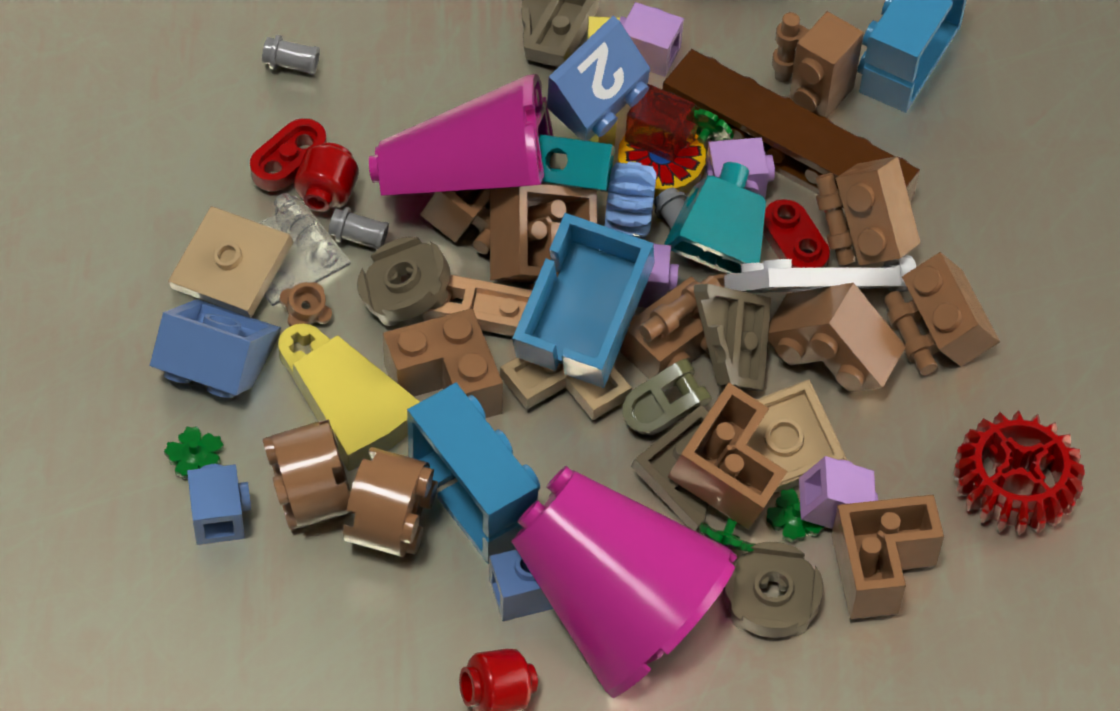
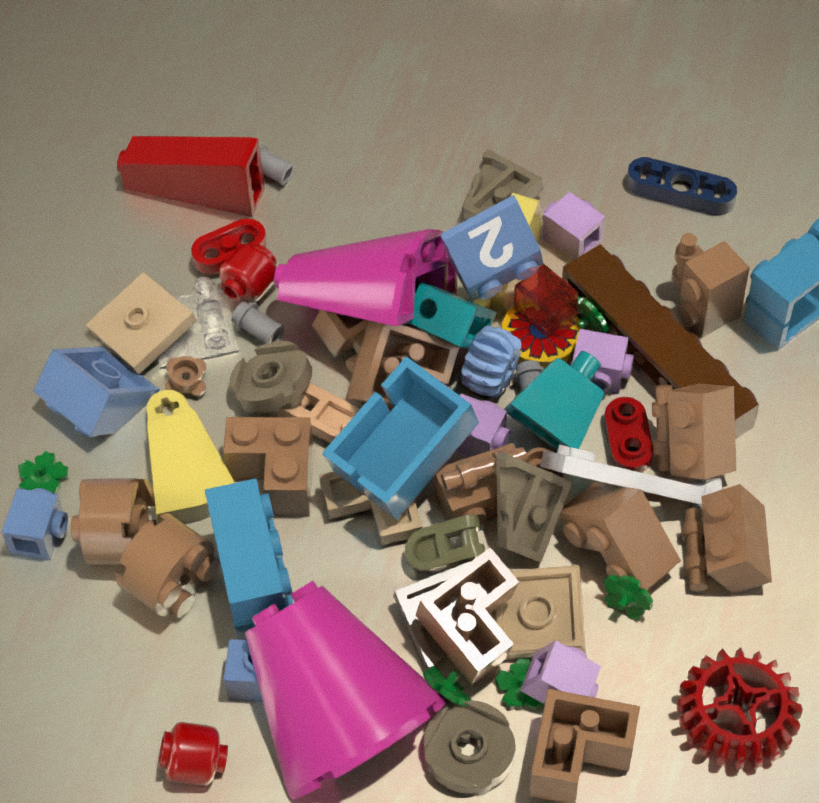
camera: 25 degrees right, 0 degrees up
none -> red slope [117,136,265,217]
none -> green plant [603,575,653,621]

